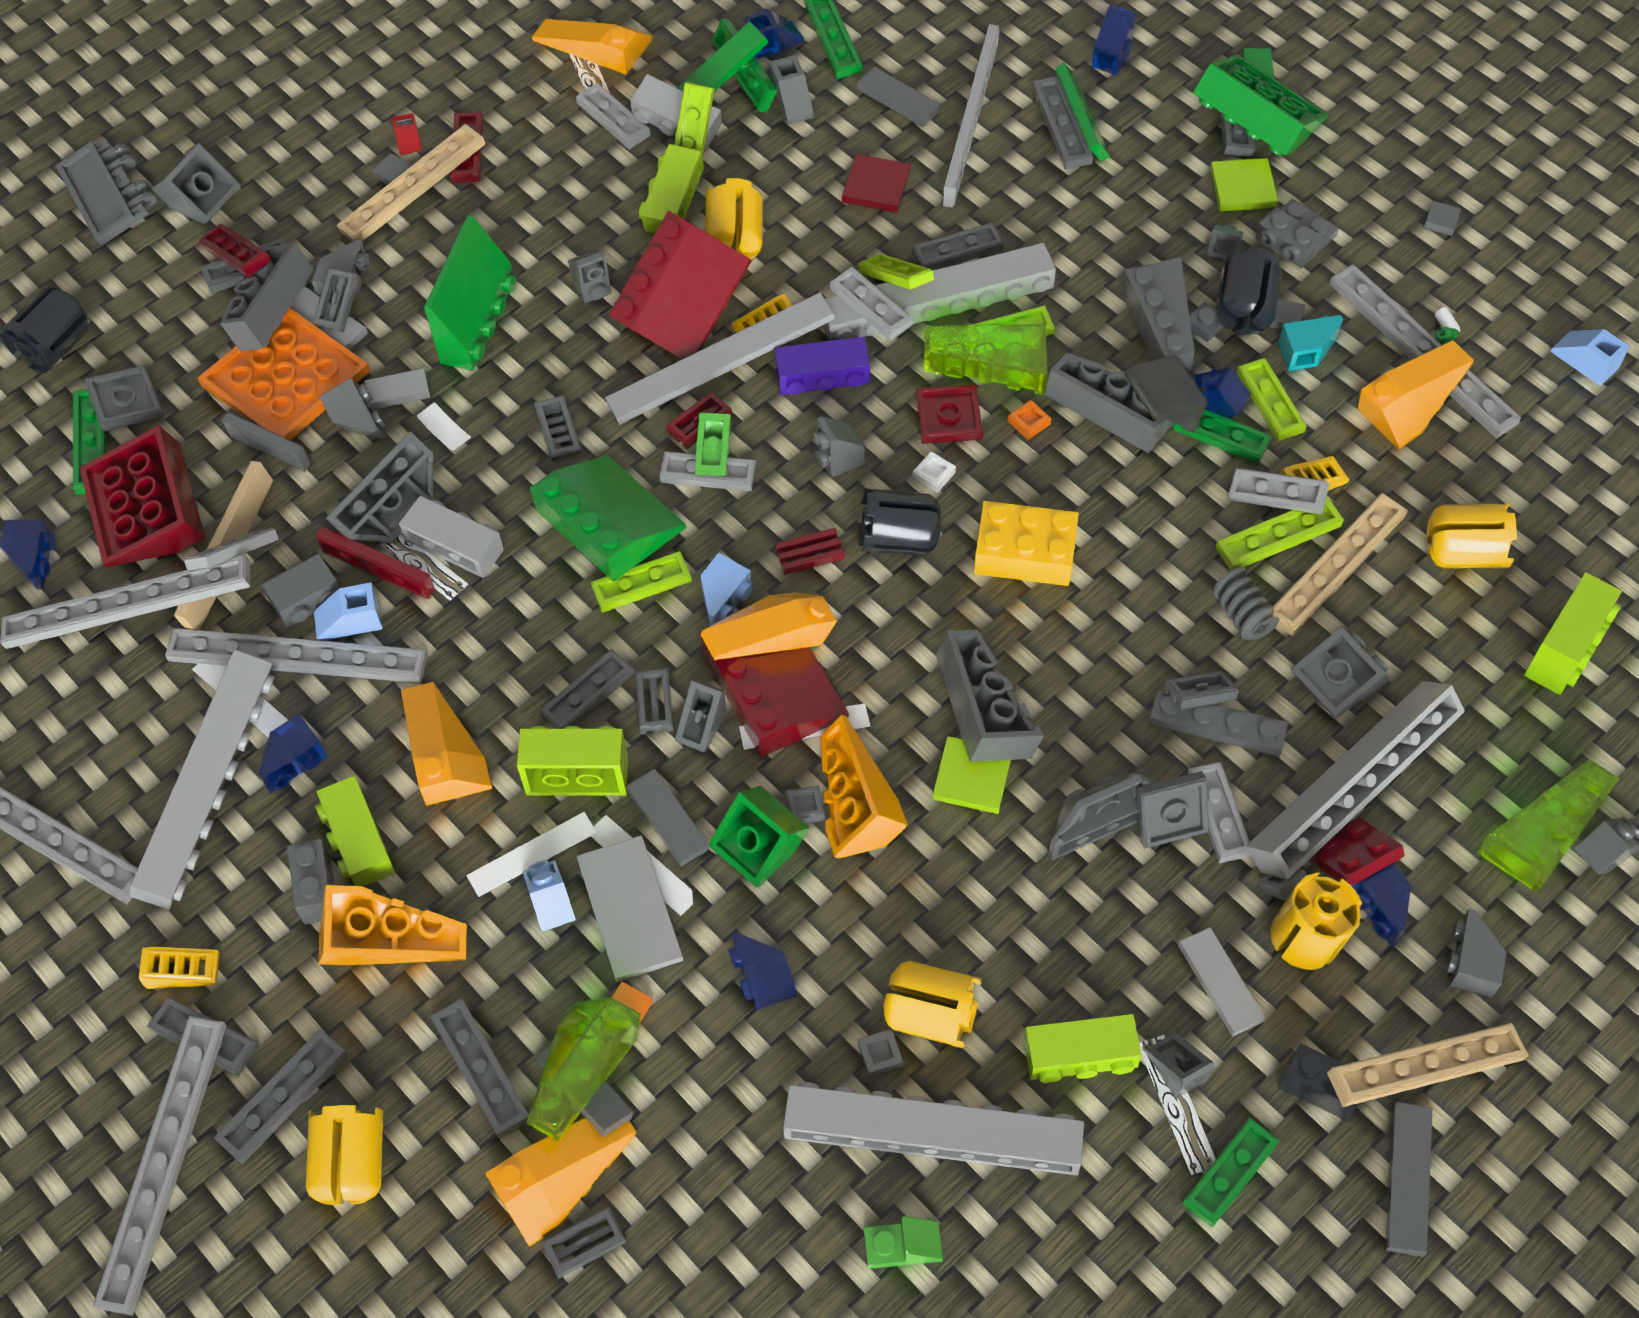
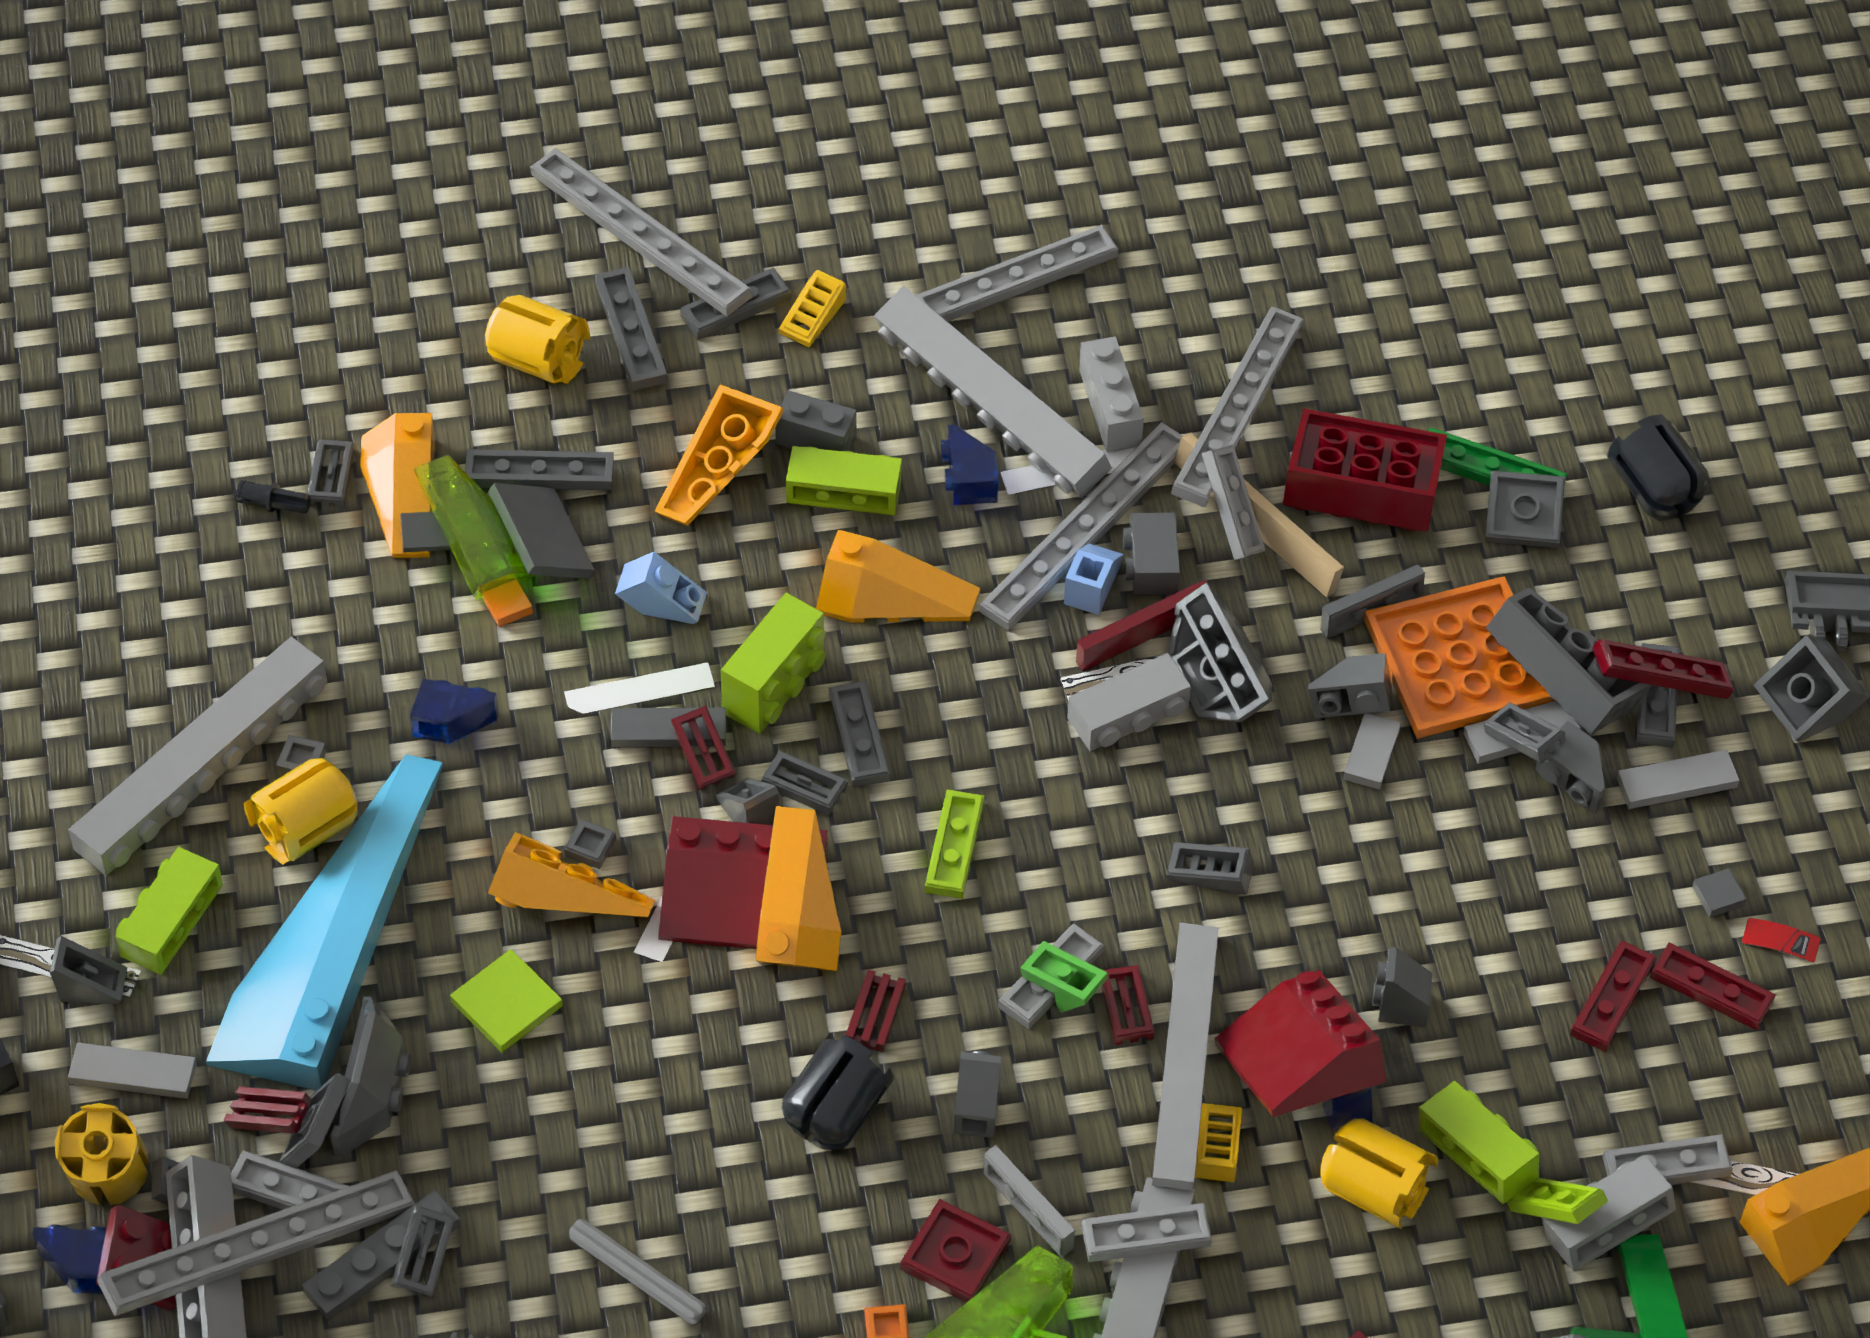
camera: 120 degrees right, 5 degrees down
clear blue slope [0,519,55,590] -> none
tan tile [337,124,486,242] -> none
white sticker [417,403,471,451] -> none
green slope [424,215,516,371] -> none
white sticker [466,812,597,897] -> none
green slope [529,455,687,582] -> none
light grey tile [576,835,683,983] -> none
light blue slope [700,553,753,626] -> none
green slope [709,786,810,888] -> none
dark purple brick [775,337,870,395] -> none
lime tile [858,254,934,290] -> none
bright green slope [864,1216,943,1269] -> none
white tile [912,452,956,493] -> none
dark grey wedge [936,630,1044,762] -> none
yellow brick [974,501,1079,586] -> none
none -> light grey tile [97,1170,415,1316]
none -> medium azure wedge [206,754,443,1090]
none -> dark red tile [224,1086,312,1134]
none -> black axle [236,480,311,514]
none -> dark grey tile [488,483,594,579]
none -> light grey axle [569,1219,706,1325]
none -> dark red tile [671,706,736,791]
none -> light grey tile [984,1145,1075,1257]
none -> light grey brick [1079,336,1144,452]
none -> dark red tile [1570,940,1657,1052]
none -> light grey tile [1616,750,1740,809]

